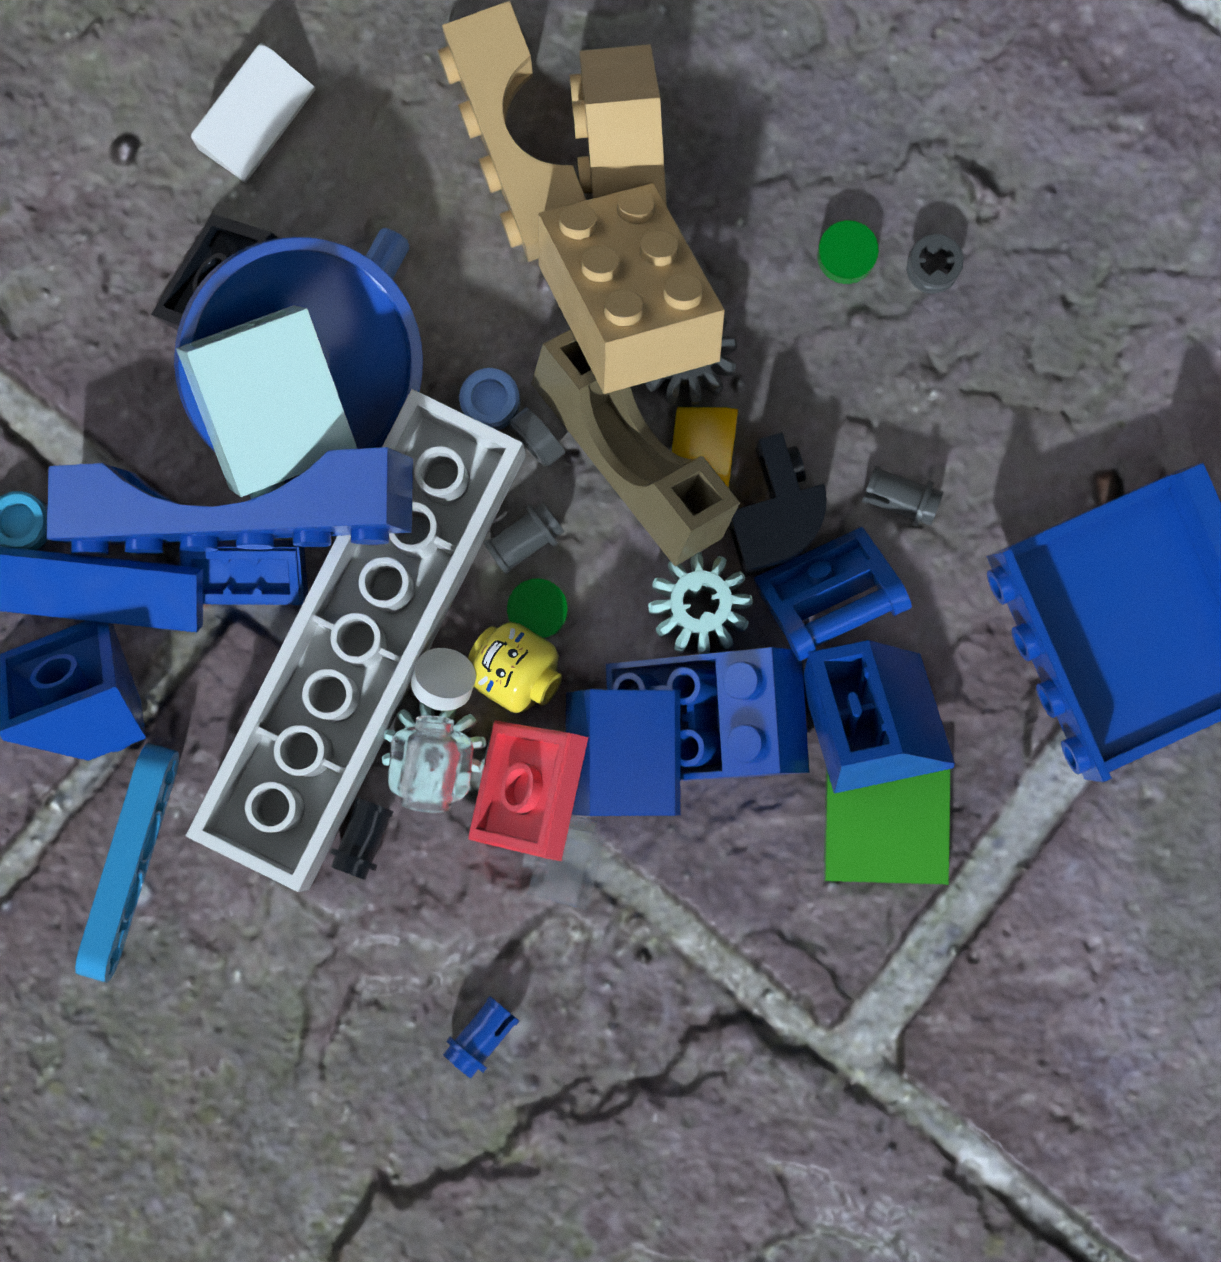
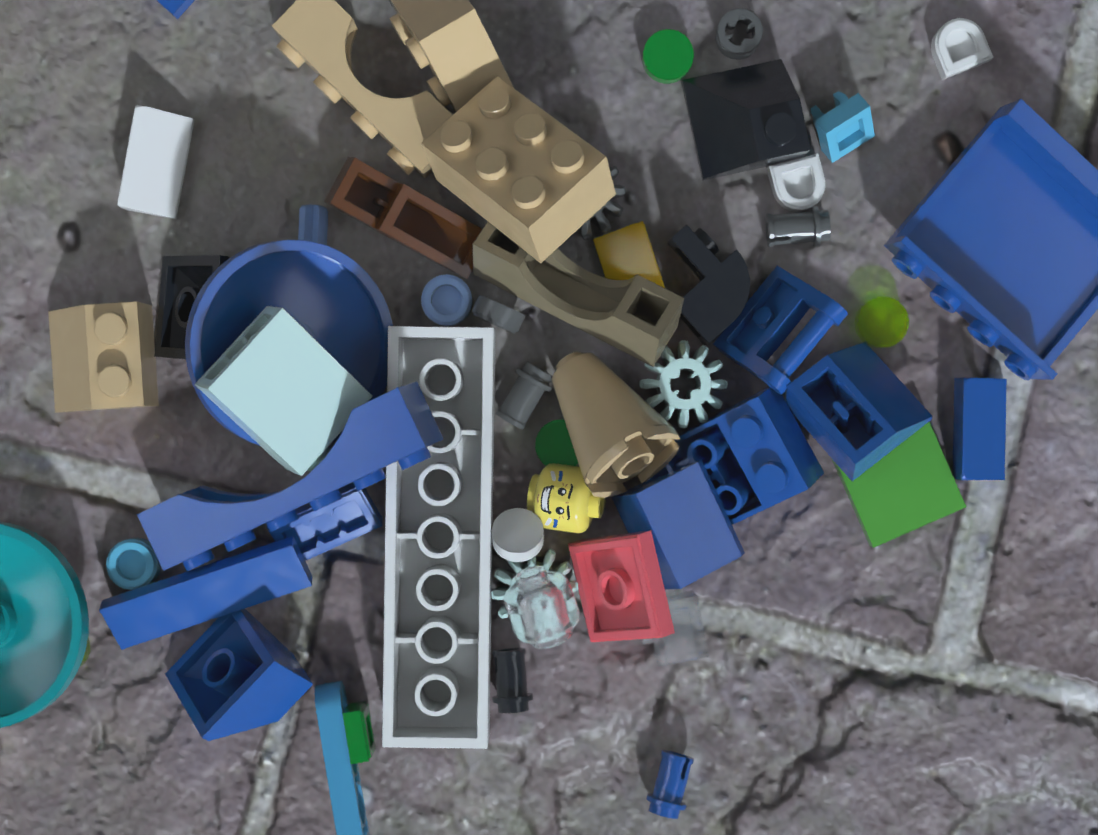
camera: 30 degrees left, 5 degrees up
none -> tan slope [48,301,159,413]
none -> reddish brown slope [324,157,483,279]
none -> green tile [342,701,376,764]
none -> tan cone [552,352,680,498]
none -> black slope [681,59,811,181]
none -> white tile [767,153,825,212]
none -> medium azure tile [811,91,875,163]
none -> clear neon green tile [855,297,909,348]
none -> white tile [931,18,994,80]
none -> blue slope [952,377,1007,480]

